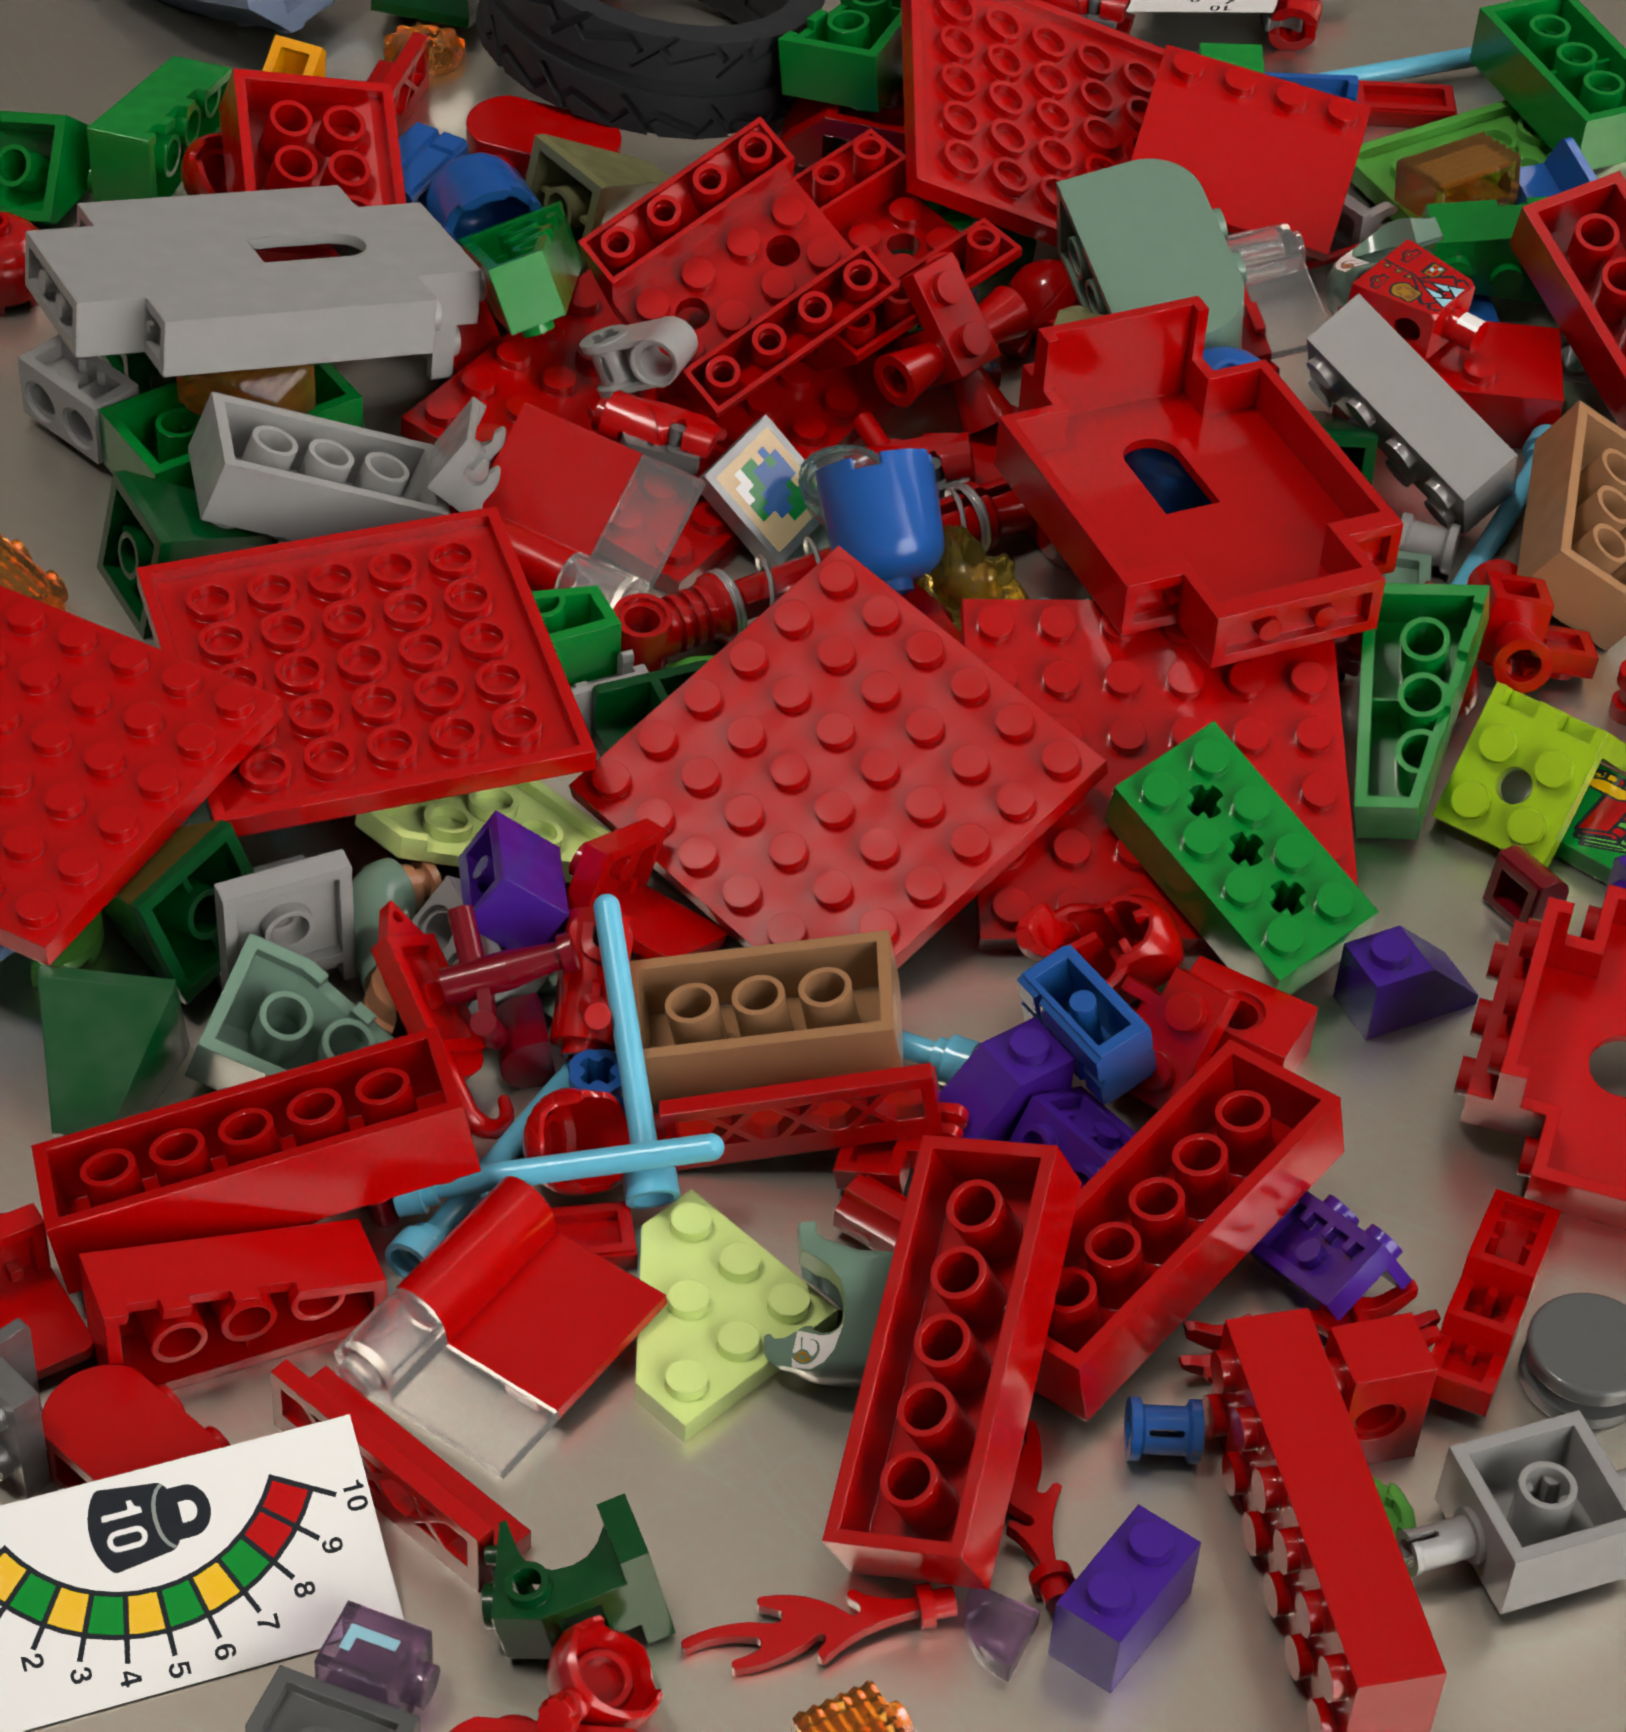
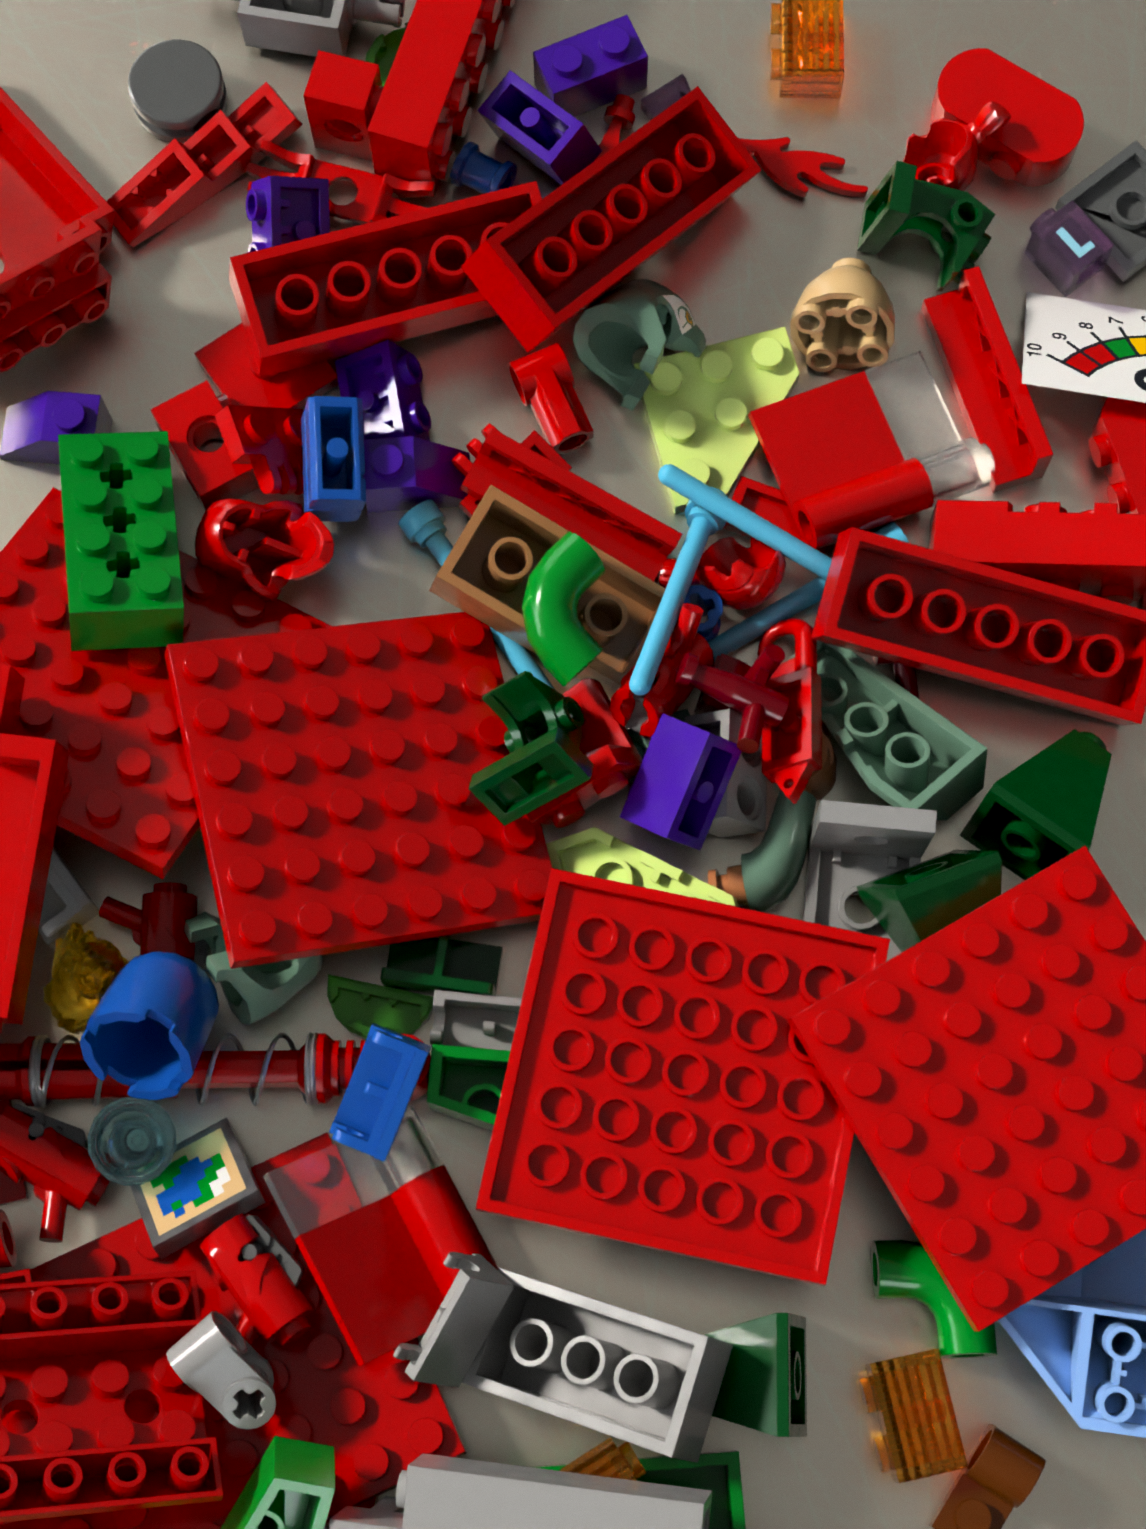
camera: 145 degrees left, 30 degrees up
none -> blue hinge [329,1023,432,1162]
none -> dark green tile [468,671,594,826]
none -> dark purple brick [477,70,602,185]
none -> green cylinder [522,532,606,687]
none -> tan piece [790,258,895,372]

